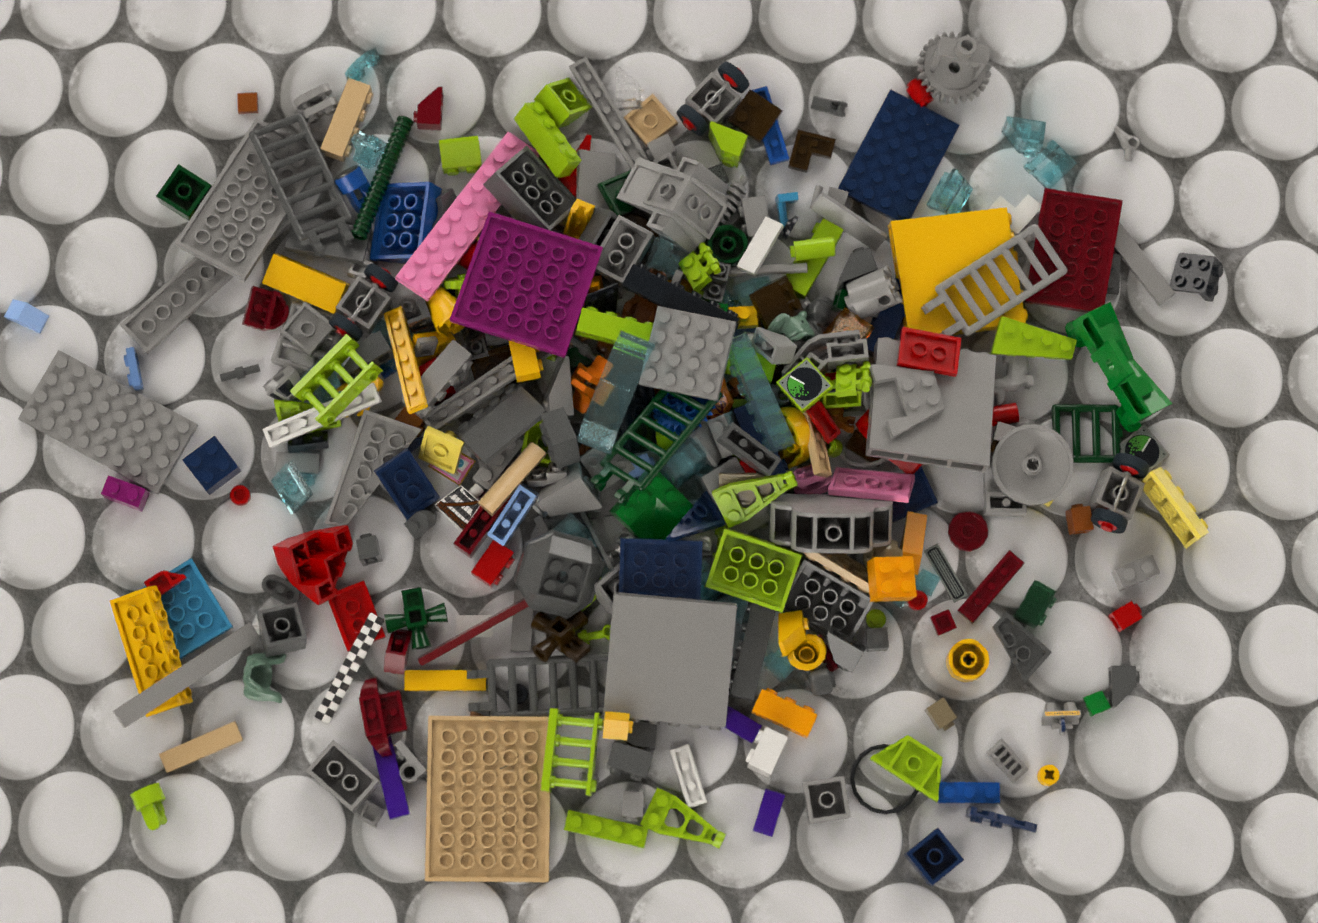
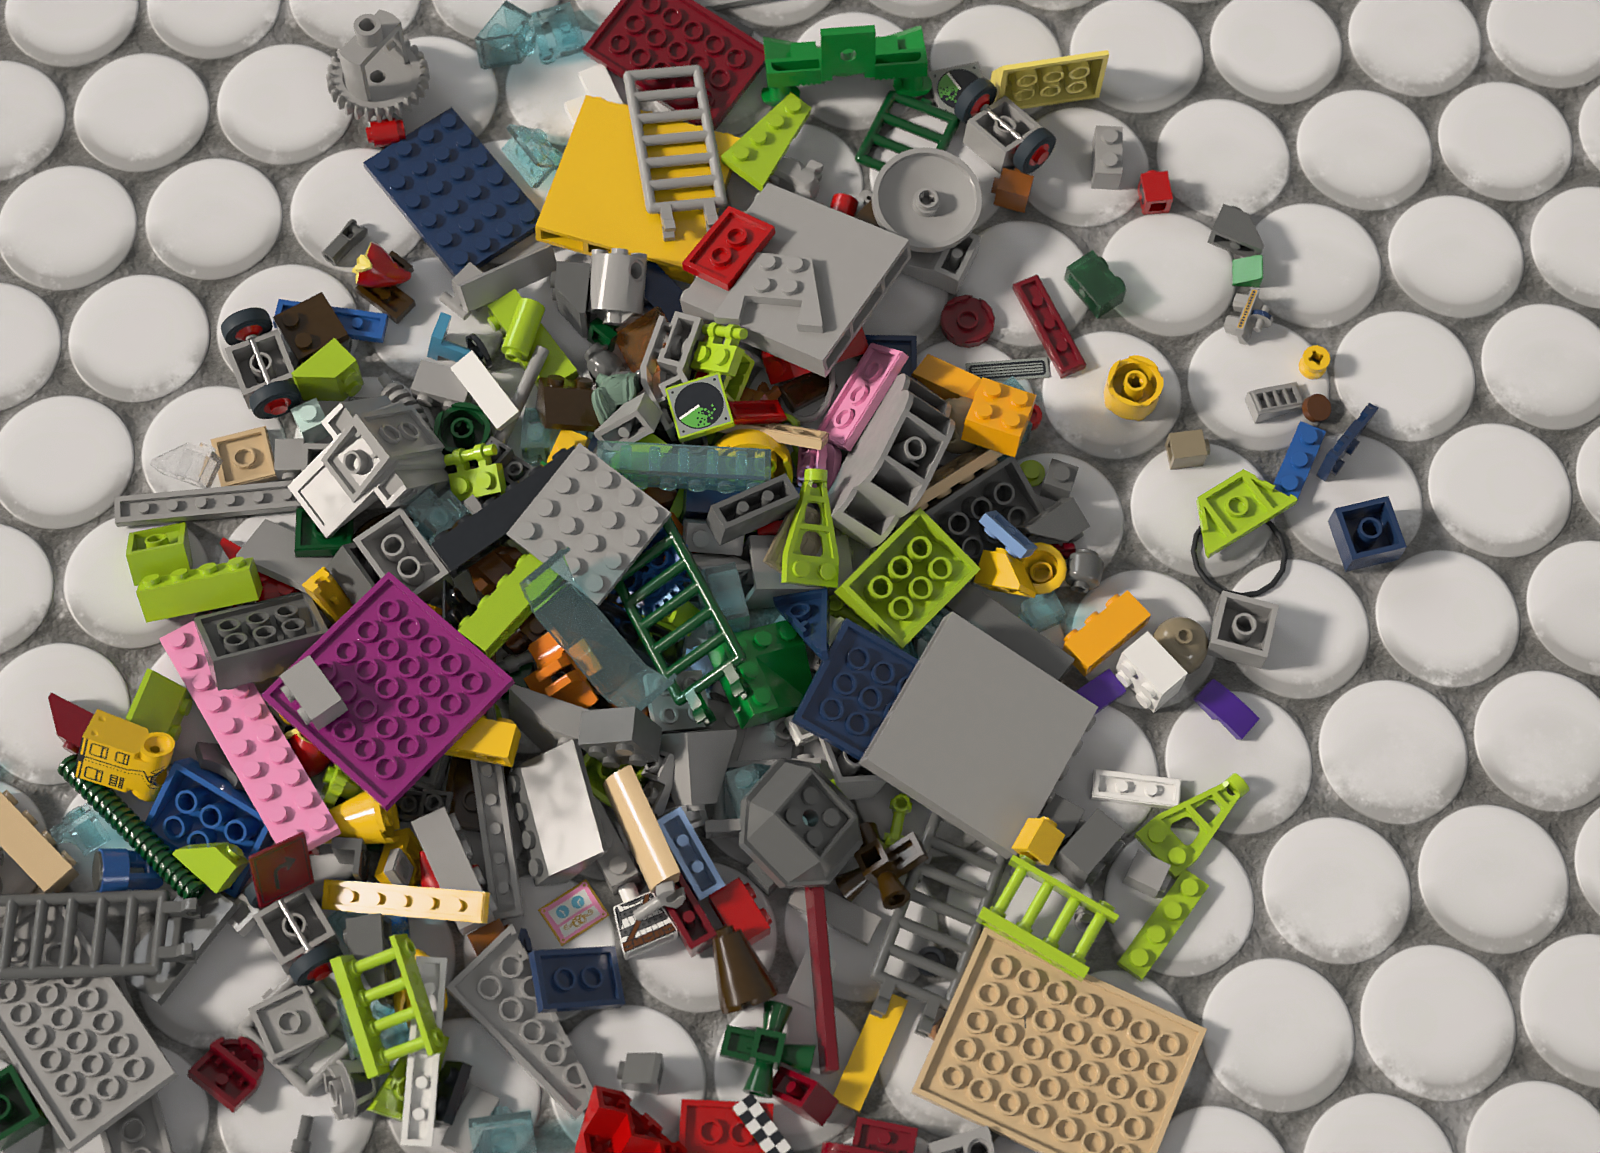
camera: 65 degrees left, 10 degrees down
yellow brick [262,253,350,314] -> none
light grey plate [398,299,418,318] -> none
dark grey plate [404,510,437,540] -> none
light yellow tile [418,426,464,474] -> none
dark red plate [930,609,957,636] -> none
dark grey wing [992,612,1052,683] -> none
none -> yellow piece [73,709,175,802]
none -> lime slope [173,842,249,894]
none -> dark red piece [248,831,315,908]
none -> light grey brick [279,655,348,731]
none -> light aqua brick [290,398,330,443]
none -> red hat [352,241,411,288]
none -> light grey bar [633,881,685,921]
none -> dark brown cone [712,925,779,1014]
none -> medium blue plate [979,510,1037,559]
none -> dark tan cylinder [1152,616,1209,674]
none -> reddish brown tile [1302,394,1331,423]

